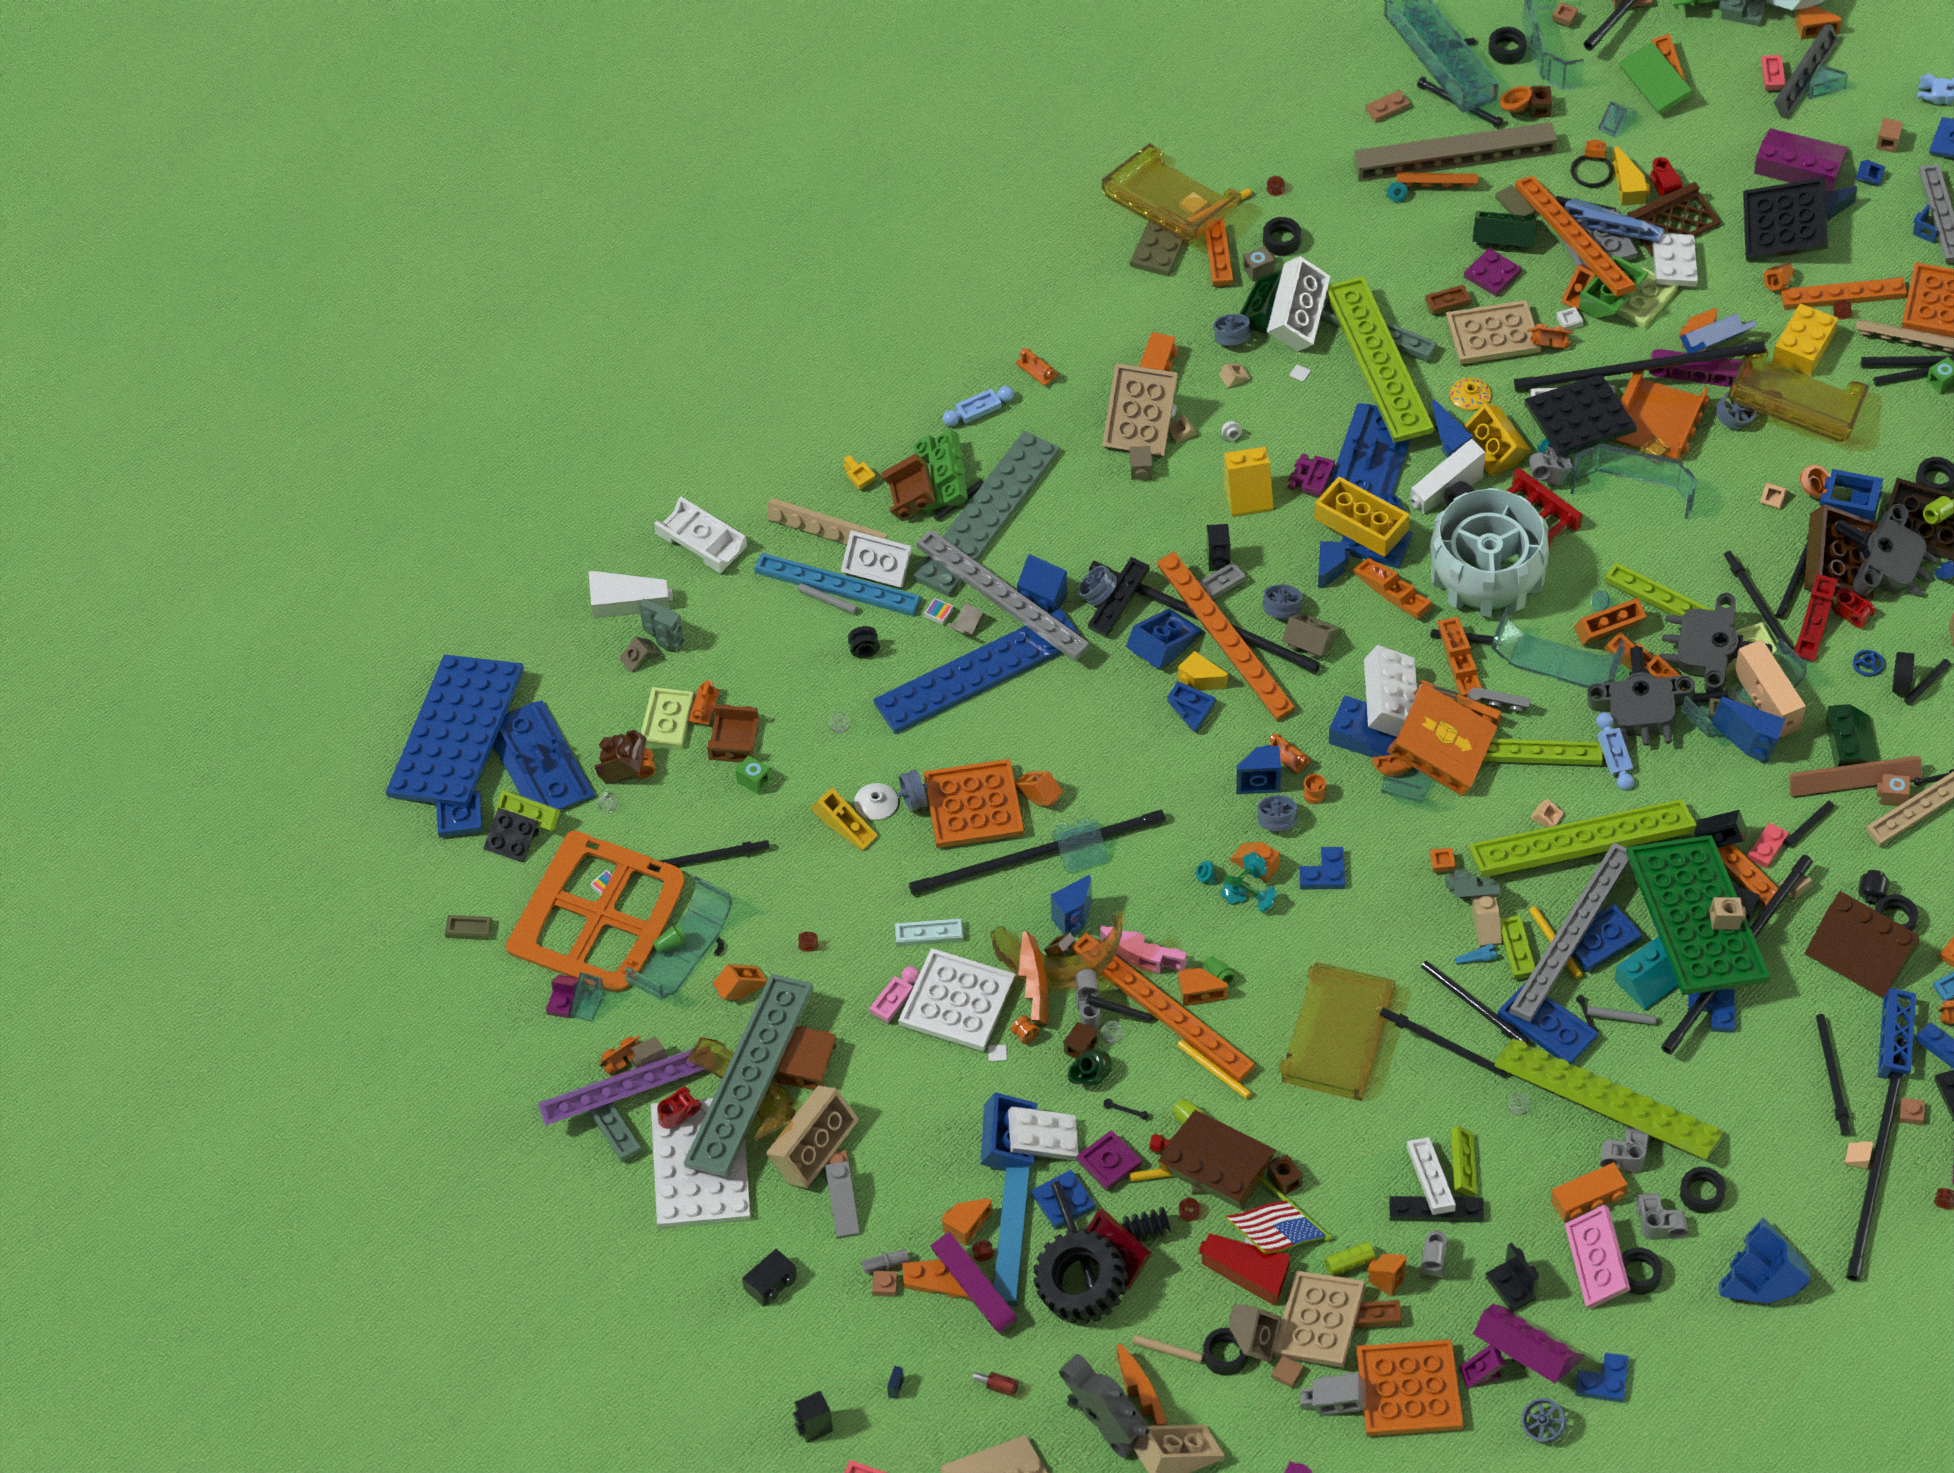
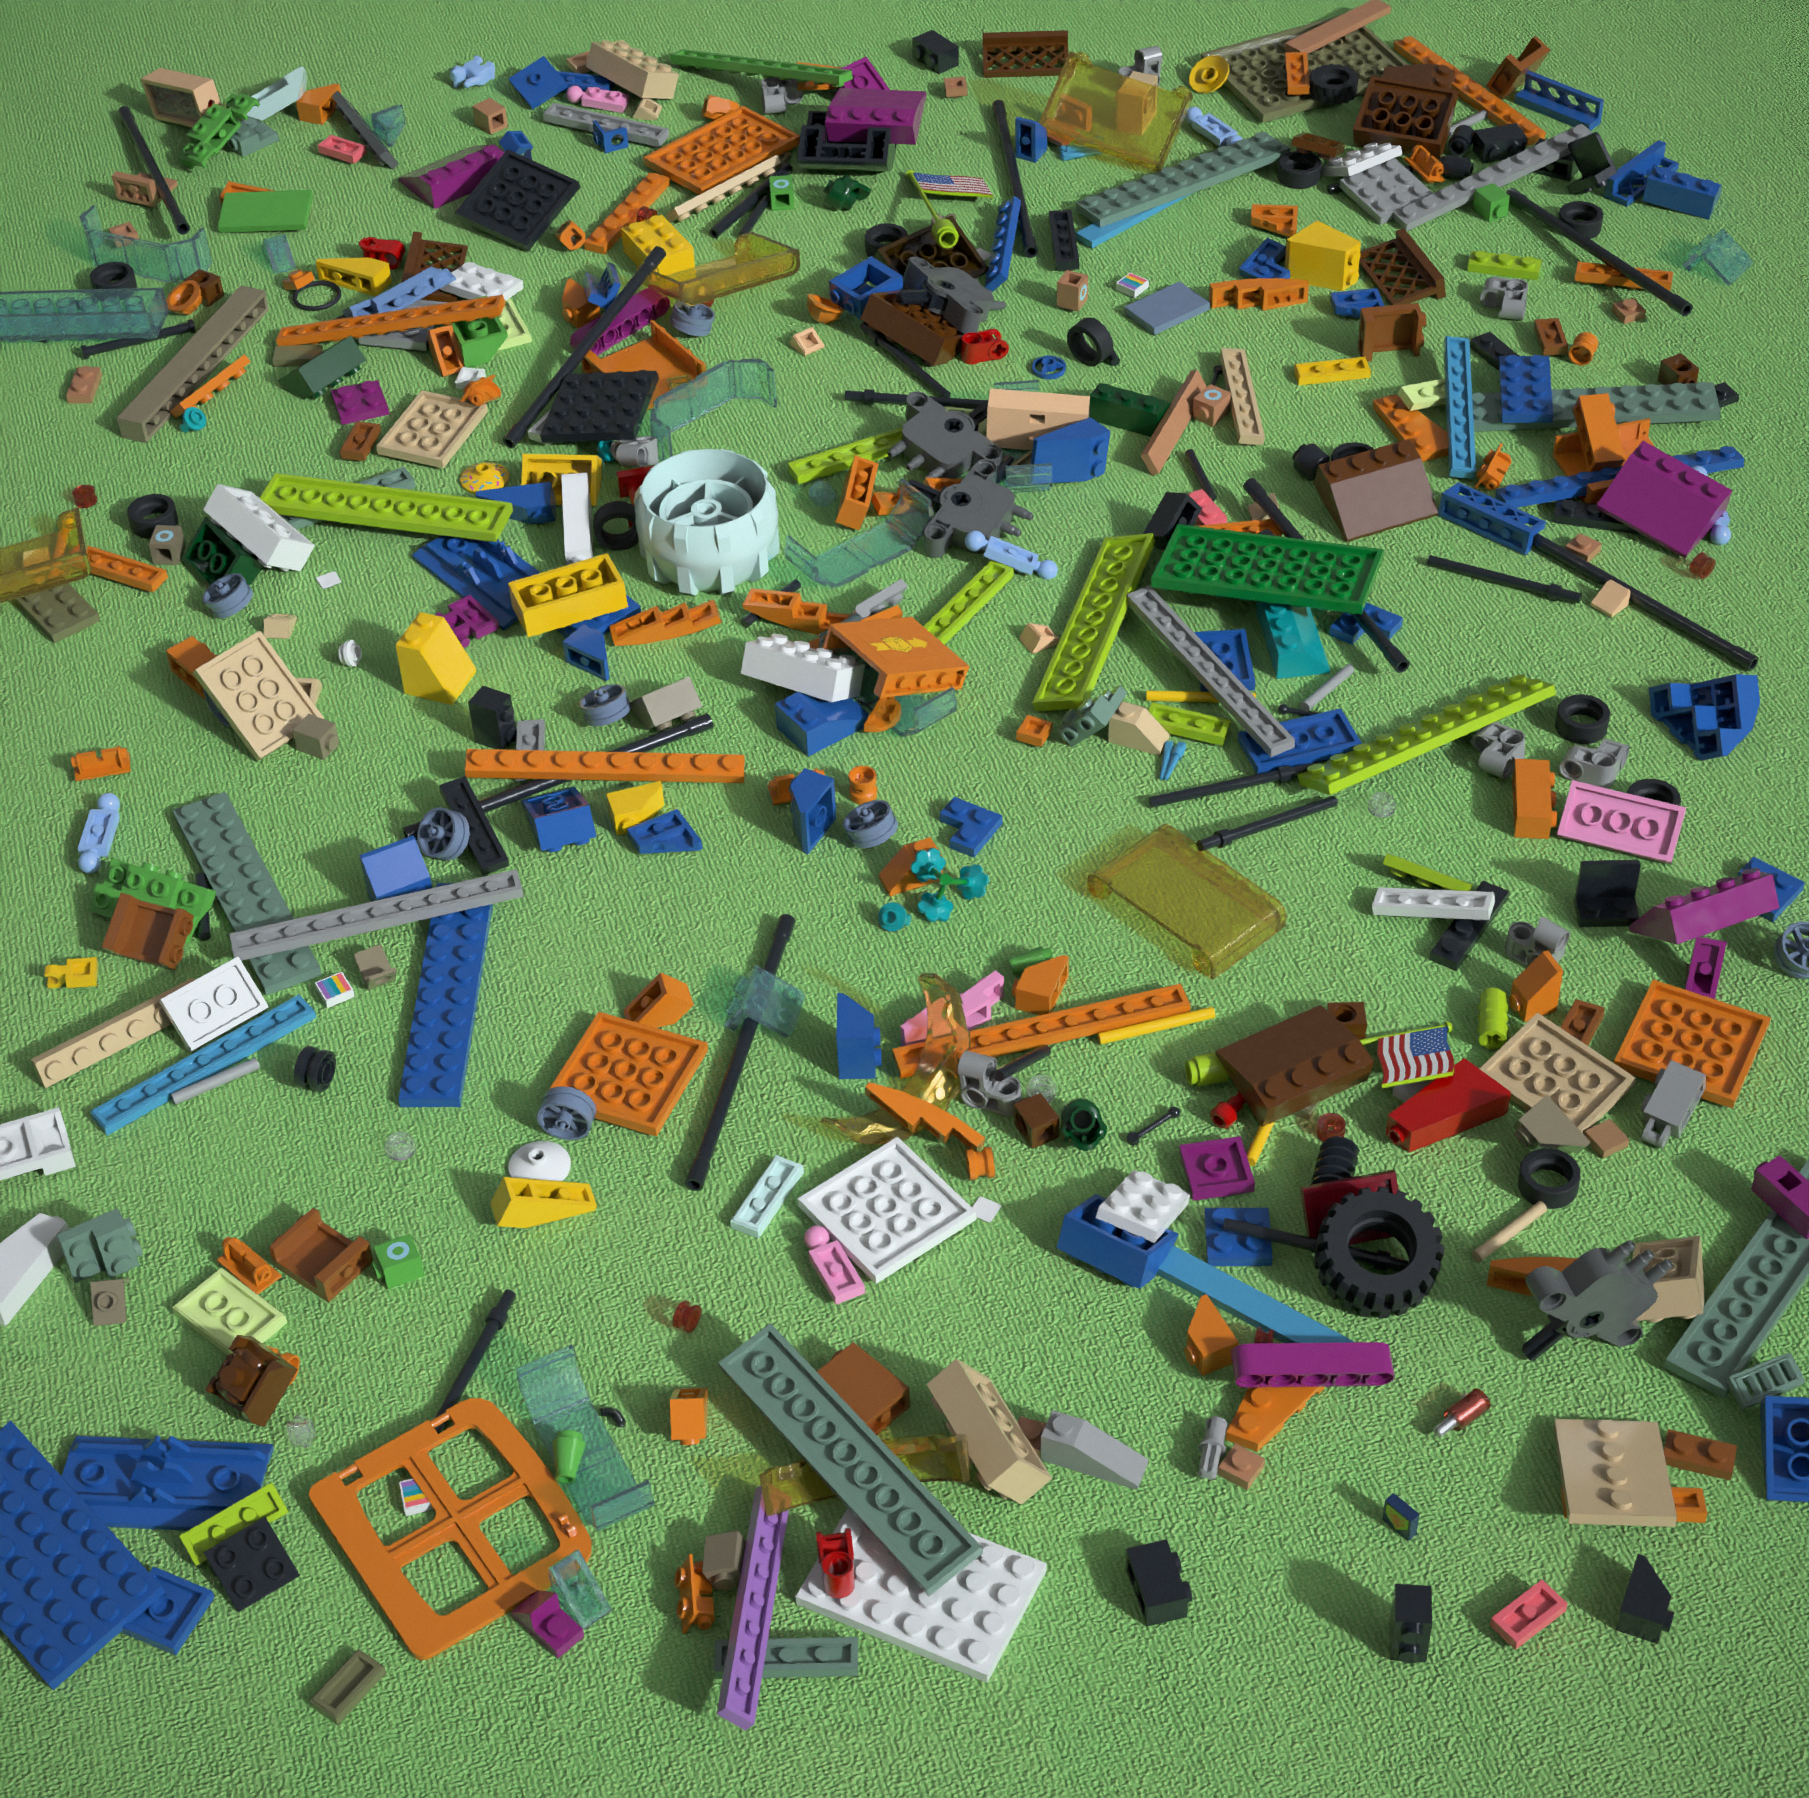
camera: 60 degrees left, 10 degrees down
plate [1044,932,1075,957] -> none
tan brick [1709,897,1746,929] -> none
red slope [1793,574,1838,662] -> none

